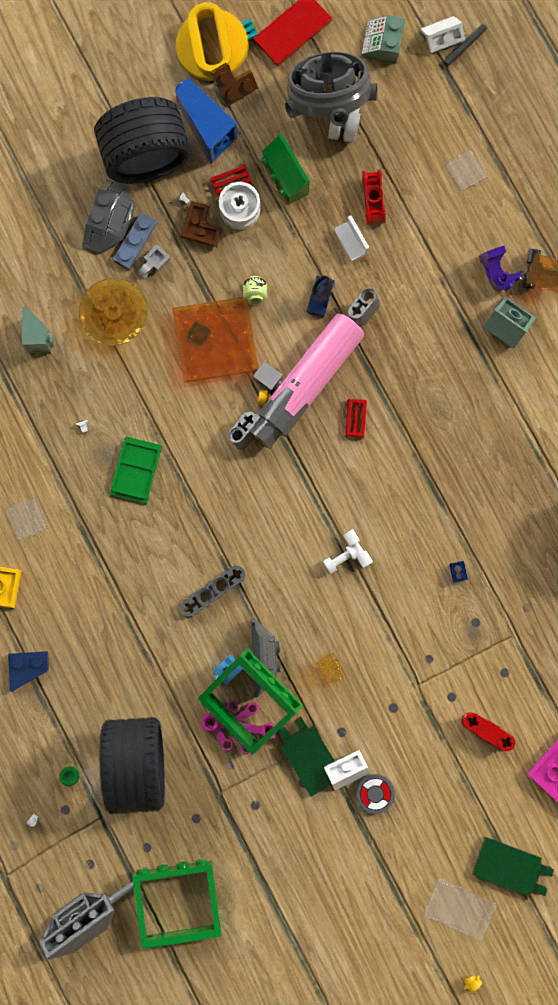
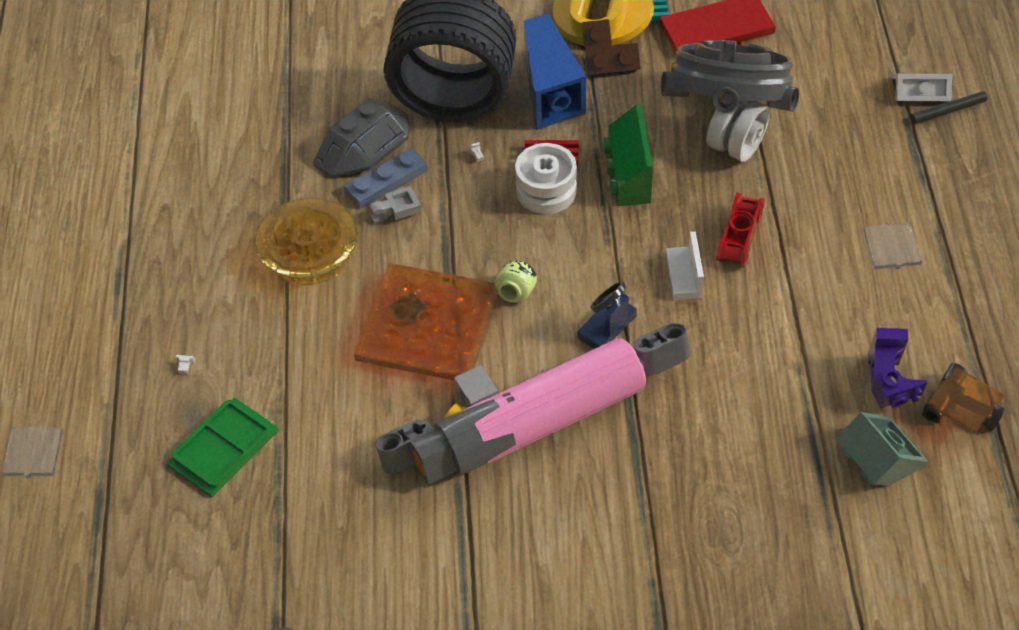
camera: 30 degrees right, 30 degrees down
sand green slope [22,307,55,353] -> none
reddish brown plate [181,201,222,248] -> none
red tile [345,398,367,438] -> none
sand green slope [361,15,405,63] -> none

